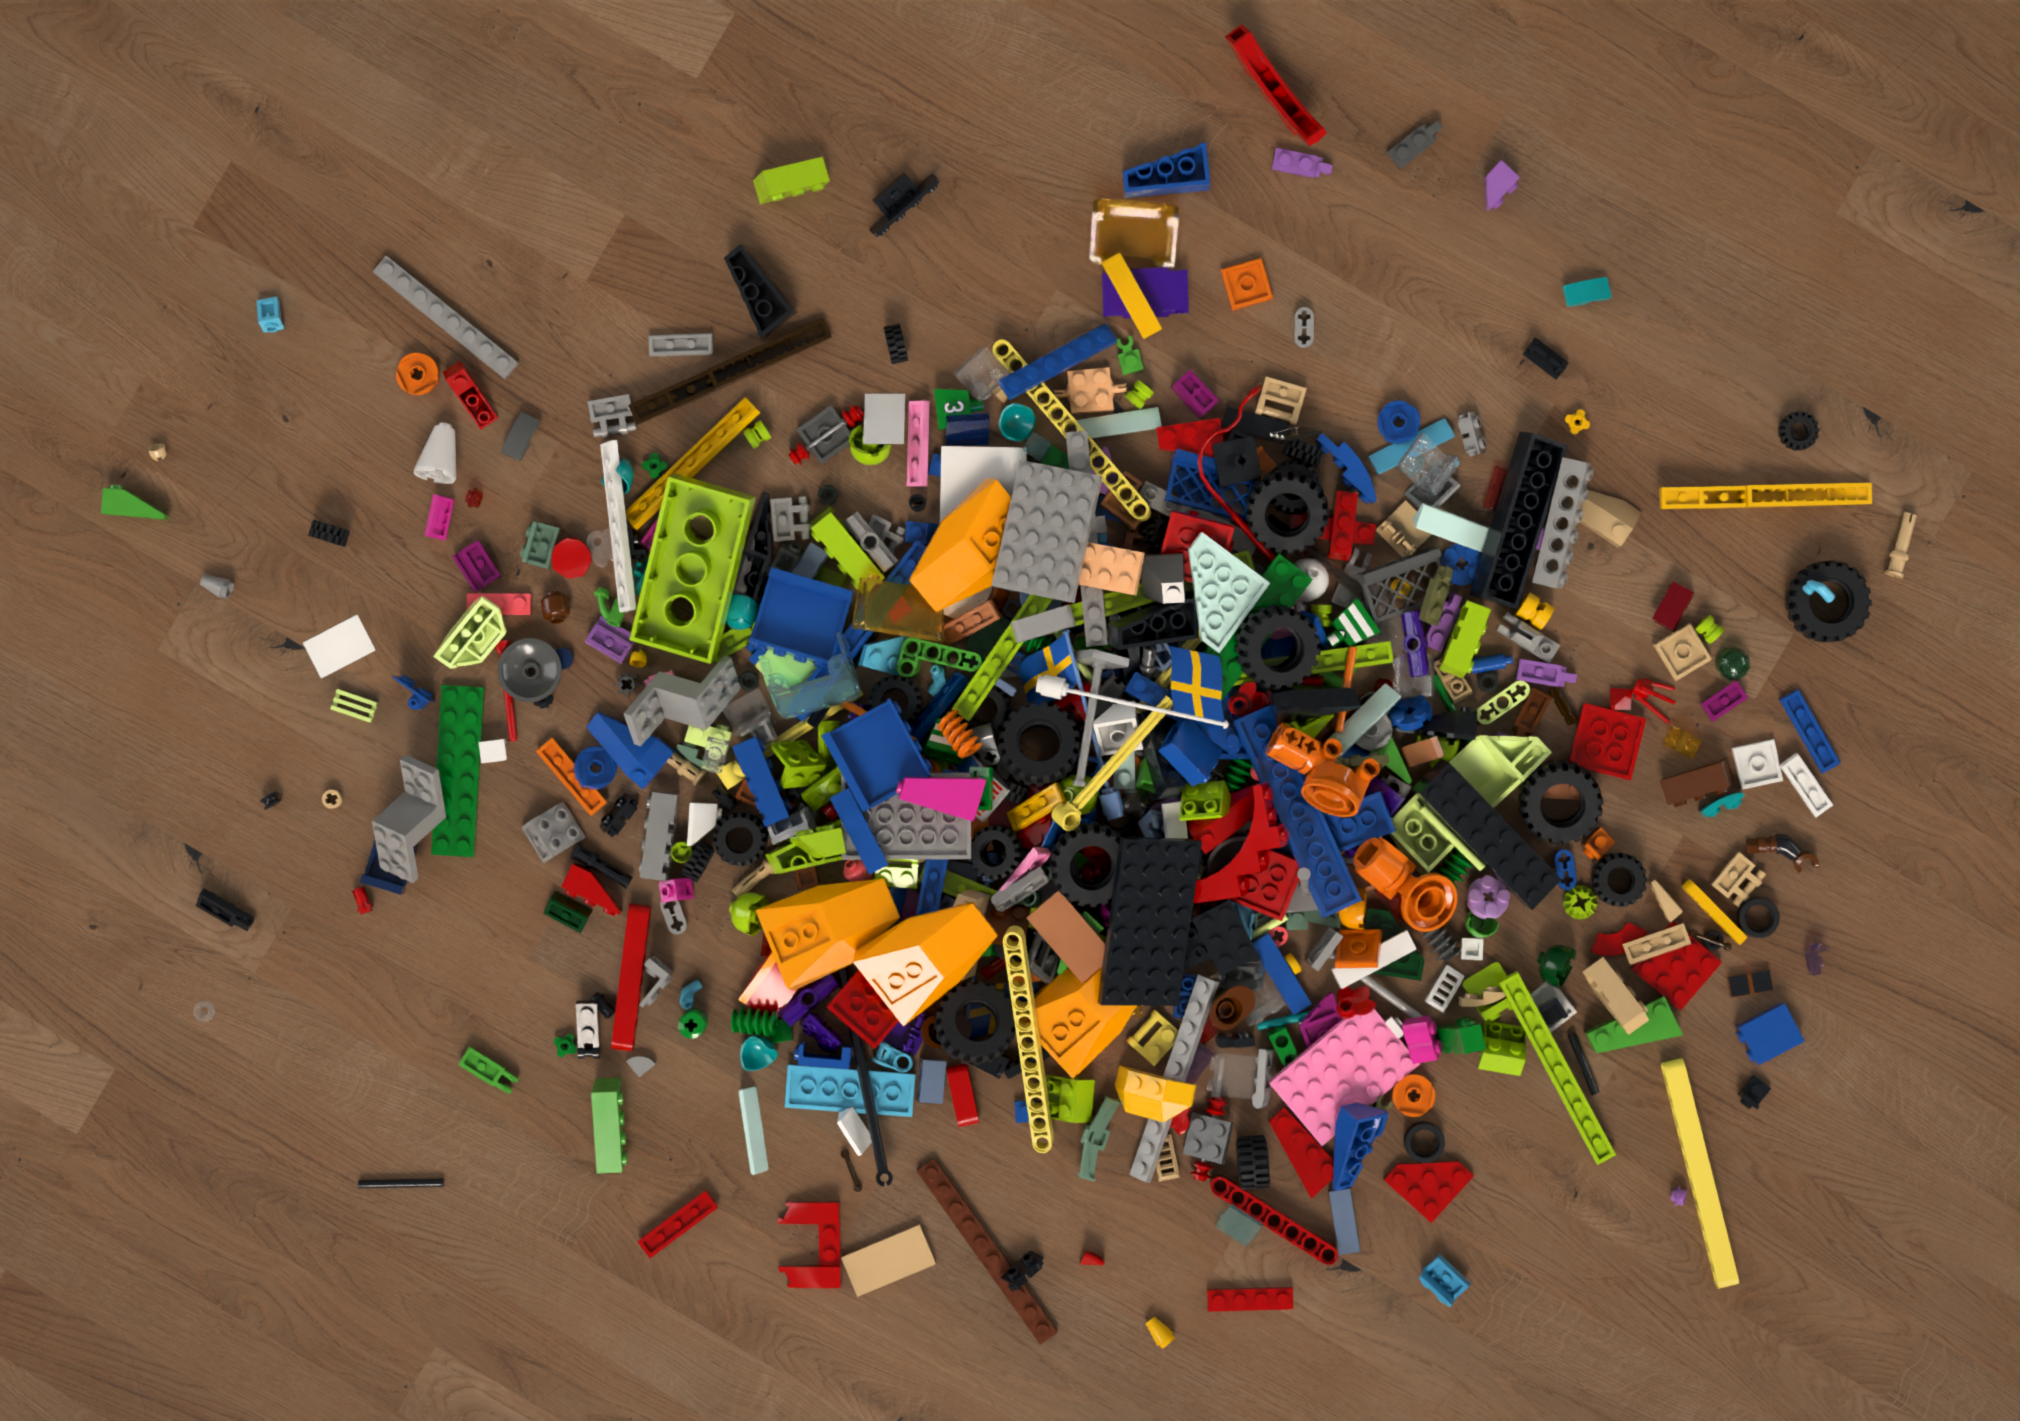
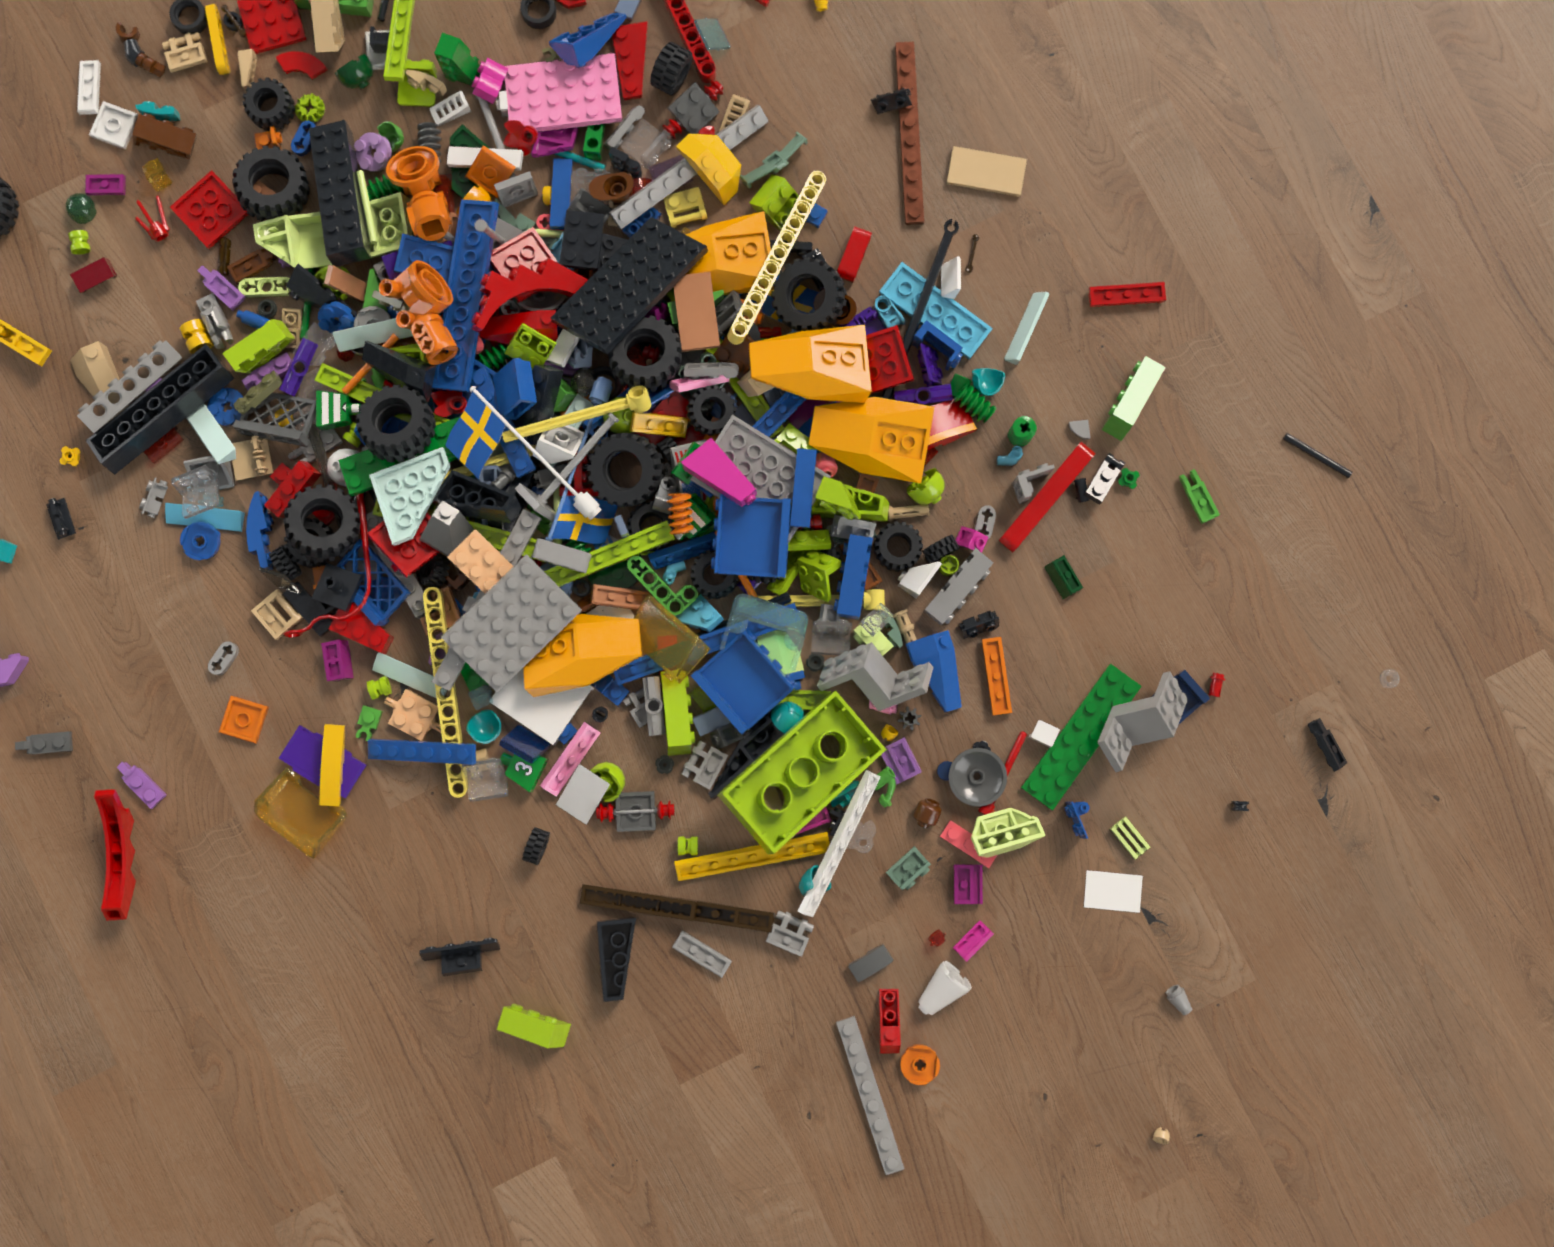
camera: 150 degrees left, 5 degrees down
bright green slope [101,485,170,520] -> none
medium azure bracket [256,297,284,333] -> none
black tyre [308,519,350,547] -> none
tan bush [322,789,343,809] -> none
light grey bracket [521,802,585,863] -> none
red hat [551,537,592,579] -> none
red slope [561,863,622,916] -> none
black pin [570,842,633,889] -> none
blue plate [573,746,617,790] -> none
green plate [642,453,667,478] -> none
black pin [711,784,737,812] -> none
red wedge [777,1201,841,1288] -> none
sand blue hinge [916,1058,946,1104] -> none
red slope [1080,1250,1105,1266] -> none
blue wedge [1122,142,1210,199] -> none
orange plate [1392,1074,1435,1117] -> none
white plate [1460,937,1483,960] -> none
lime slope [1478,1021,1527,1076] -> none
red slope [1609,688,1632,710] -> none
tan plate [1622,923,1691,965] -> none
tan plate [1653,623,1712,681] -> none
blue tile [1779,689,1841,774] -> none

